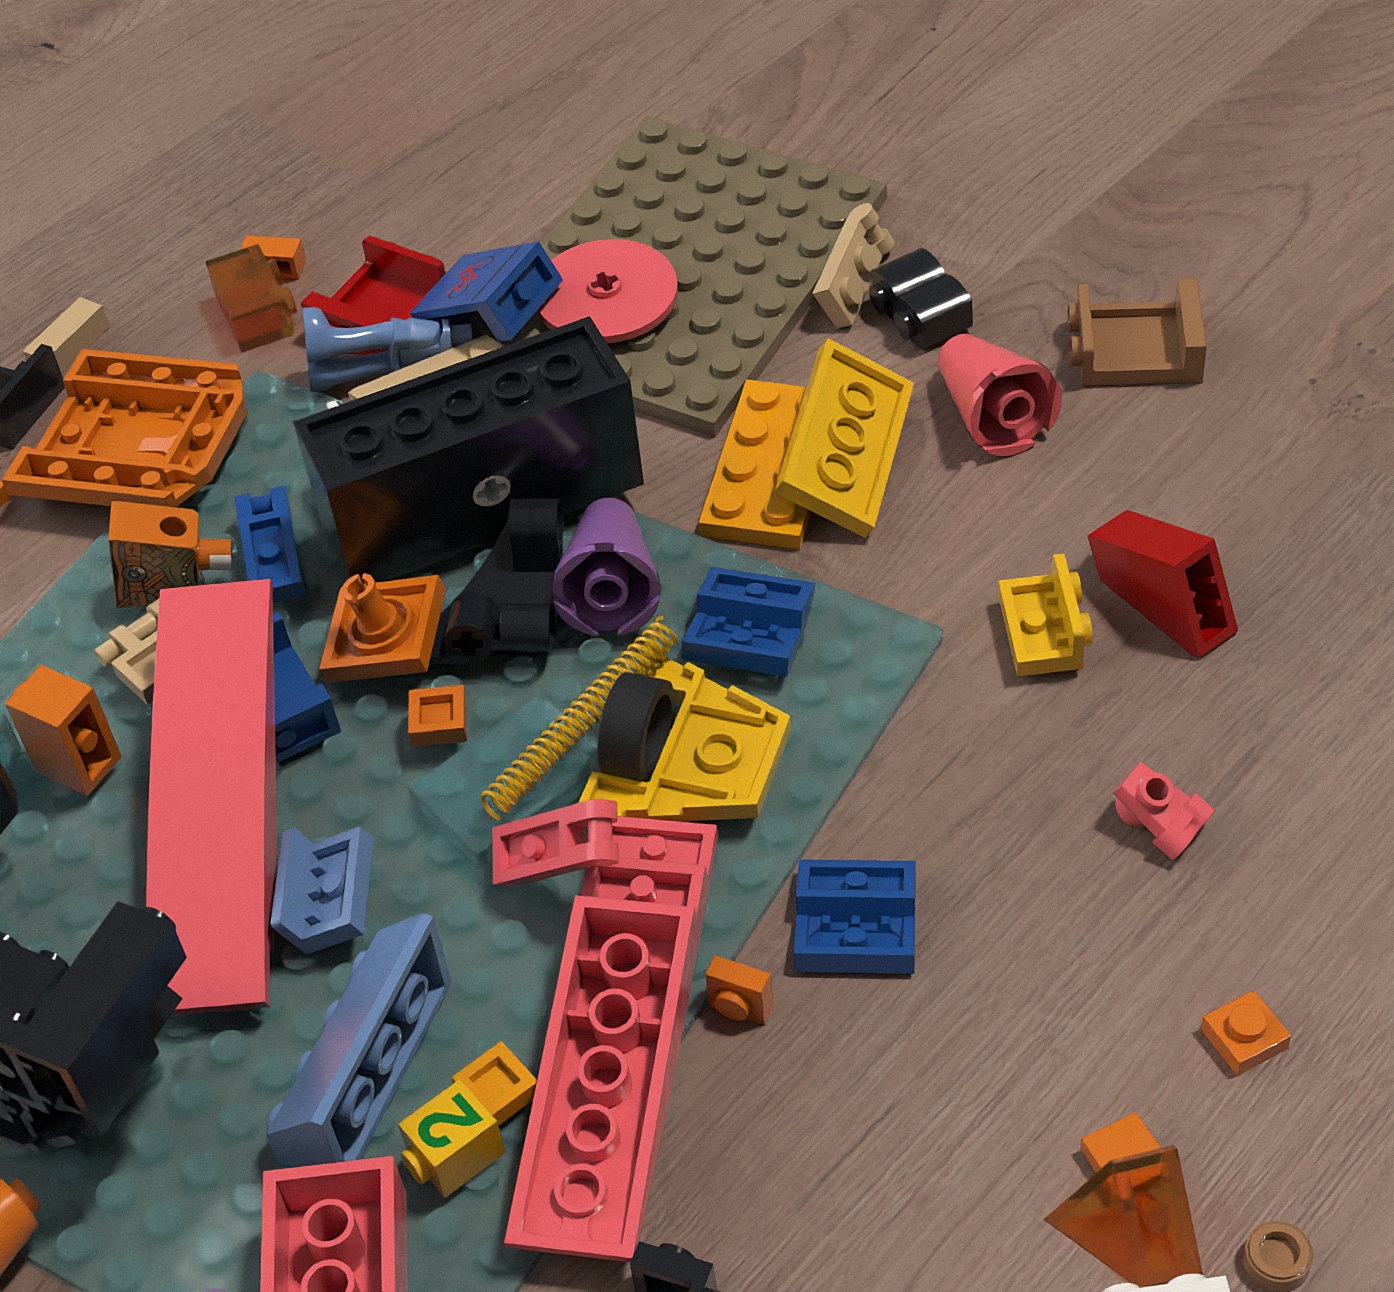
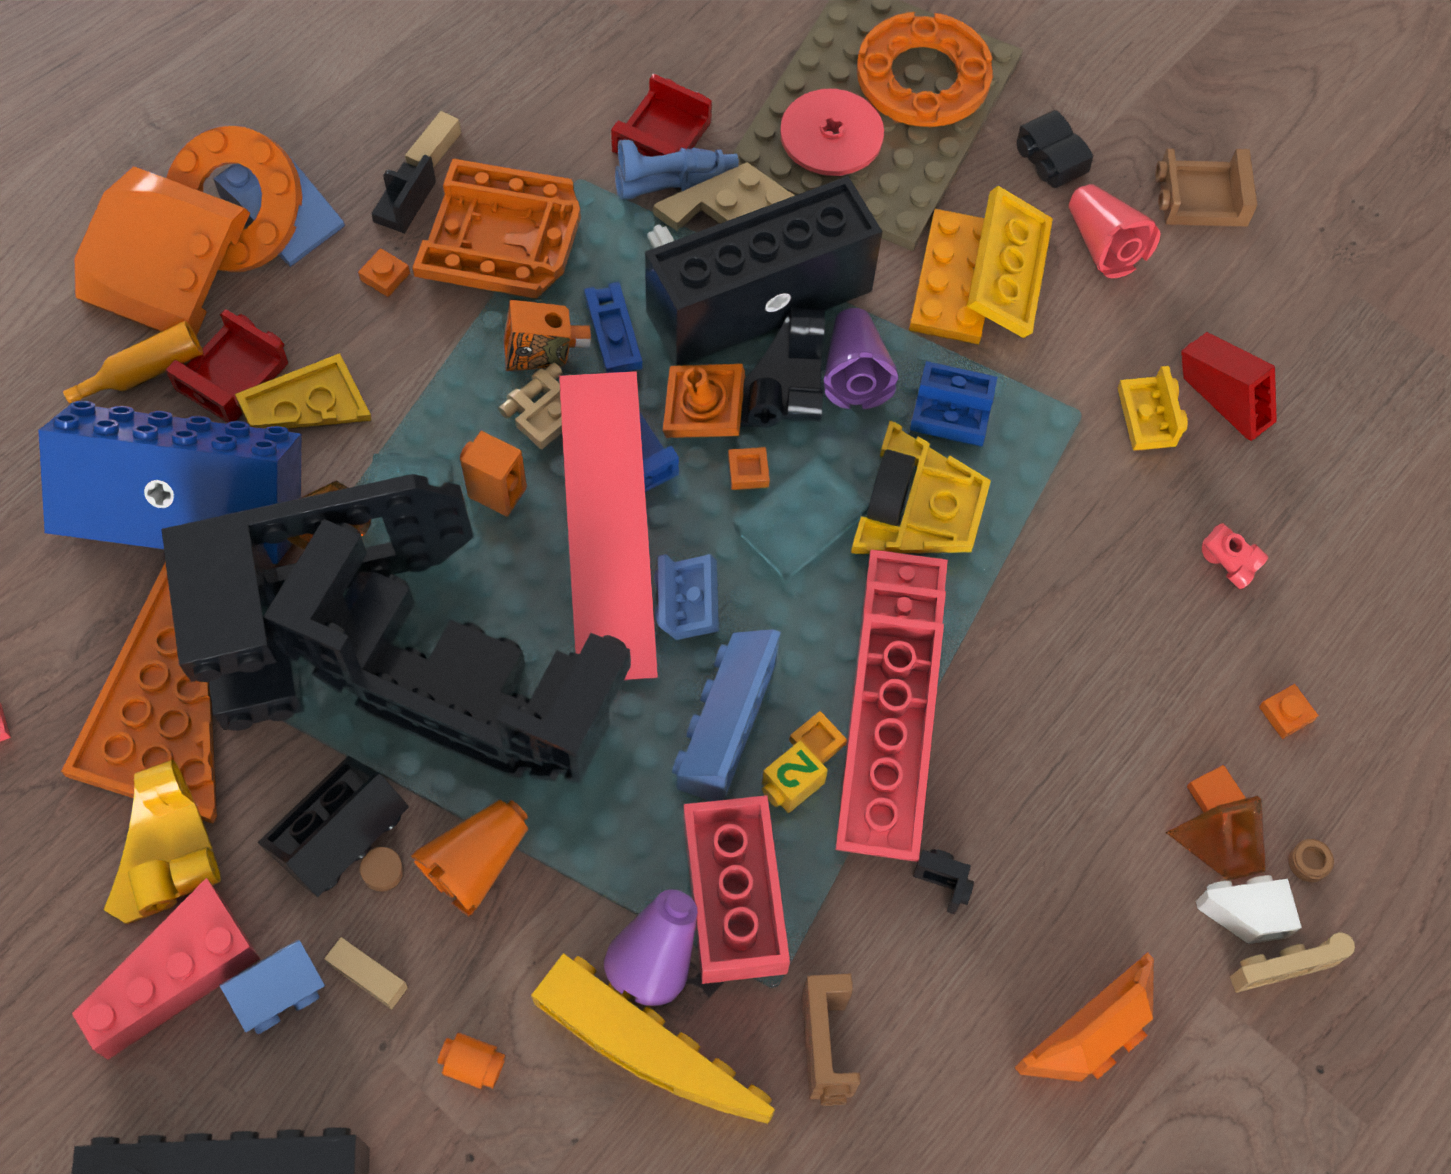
camera: 10 degrees left, 15 degrees up
clear orange brick [205,244,297,353] -> none
orange piece [238,235,307,280] -> none
blue panel [410,241,563,342] -> none
yellow piece [481,616,677,820] -> none
coral plate [492,799,619,887] -> none
orange plate [705,955,774,1025] -> none
blue slope [794,860,916,974] -> none
tan plate [812,203,895,329] -> none
none -> orange plate [857,12,993,127]

